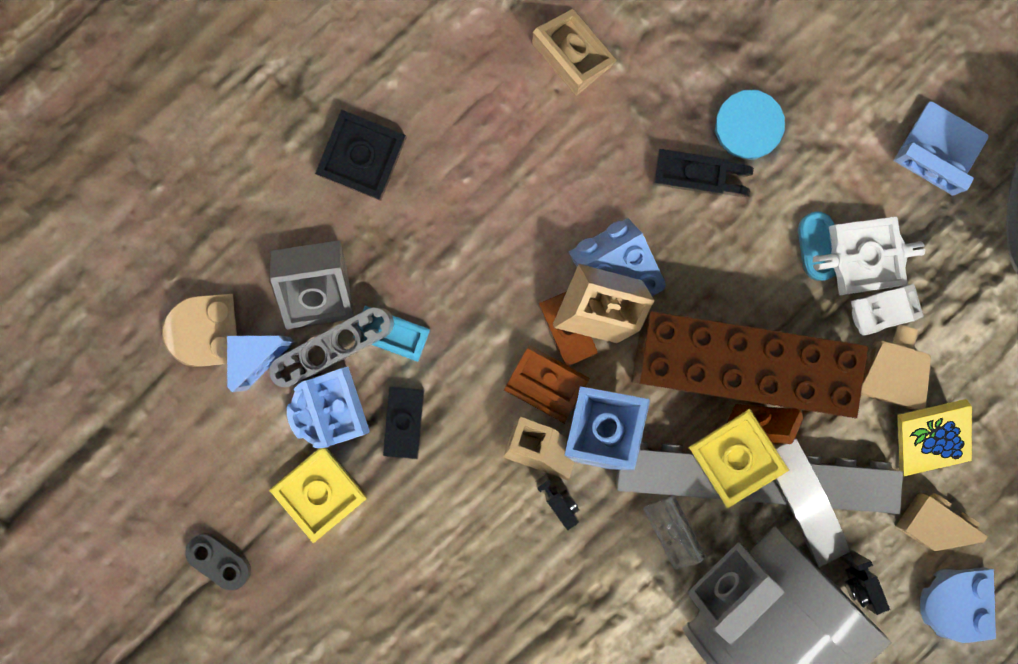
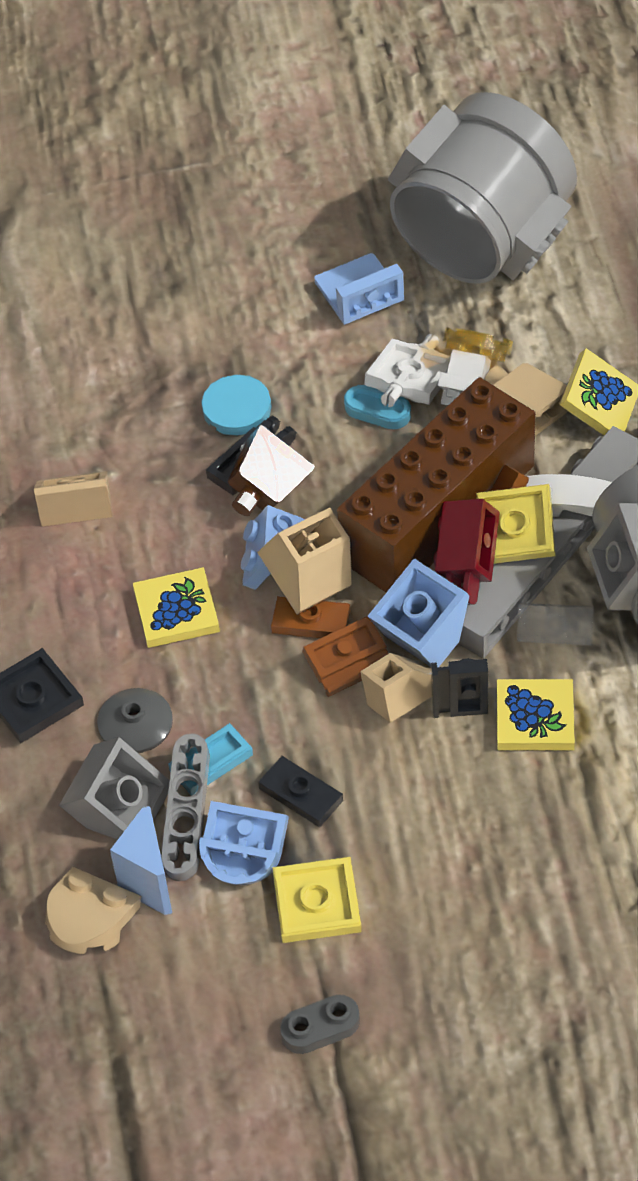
camera: 55 degrees left, 35 degrees down
none -> dark grey dish [97,688,173,753]
none -> light yellow tile [133,567,220,648]
none -> torso [228,425,315,516]
none -> dark red brick [434,499,500,605]
none -> clear yellow plate [443,328,513,363]
none -> light yellow tile [497,679,575,750]

